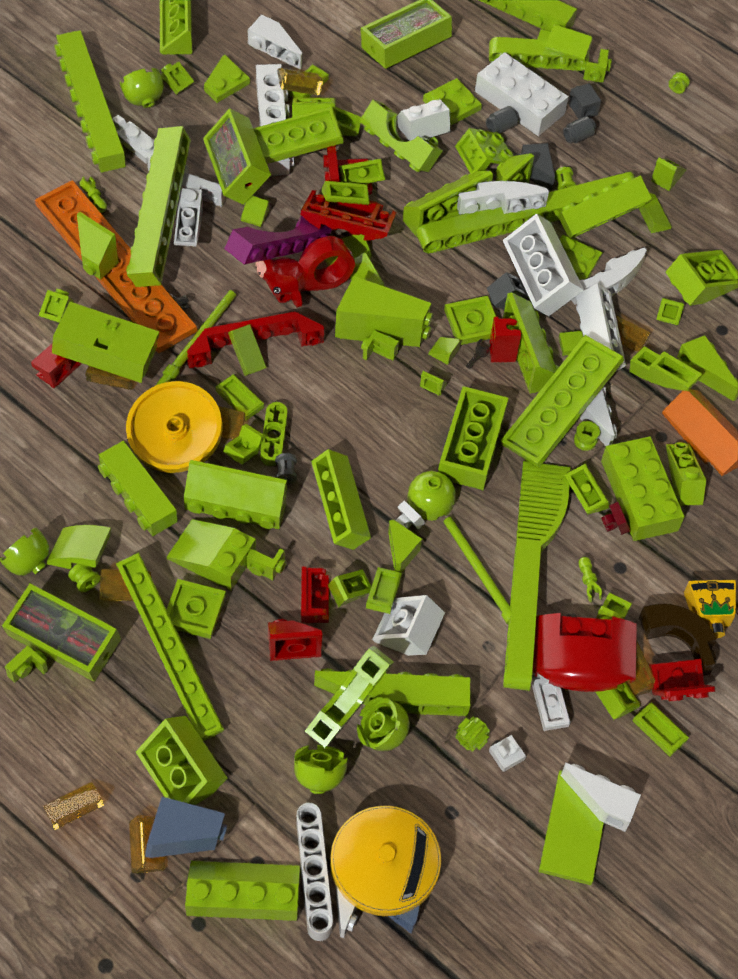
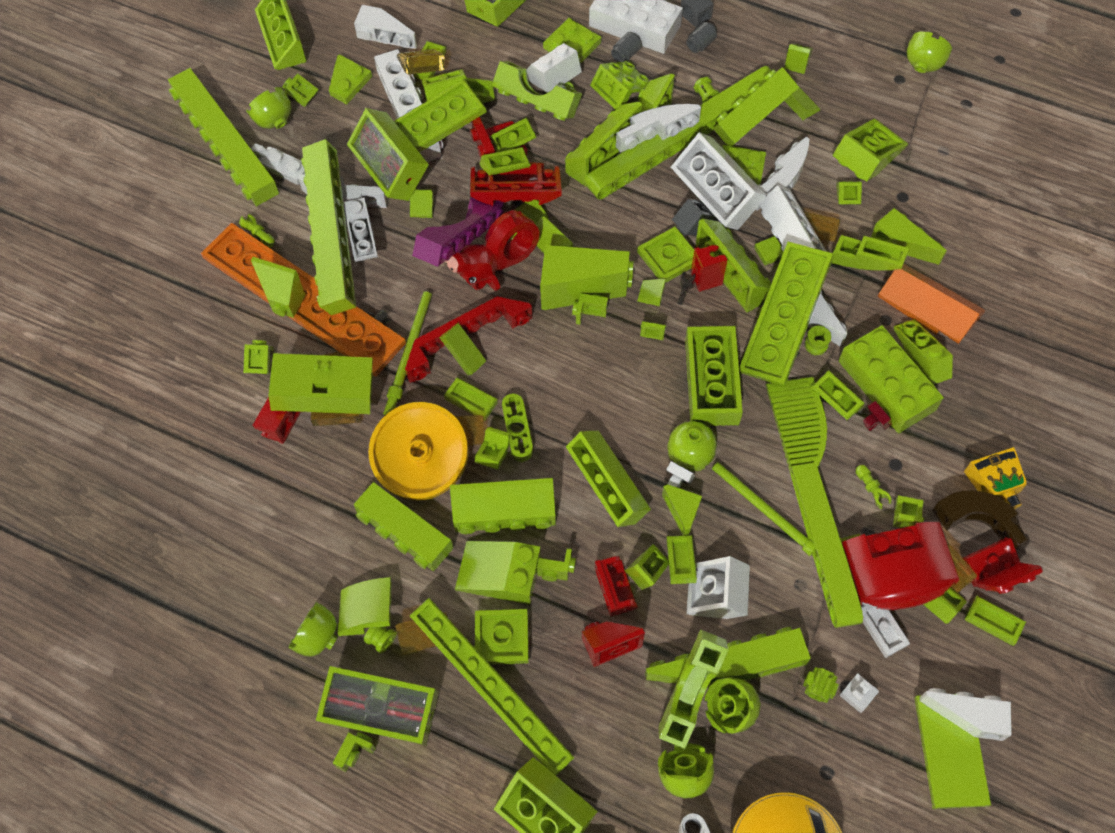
camera: 10 degrees left, 5 degrees up
dark grey bush [275,453,297,485] -> none
dark grey slope [518,143,555,191] -> none

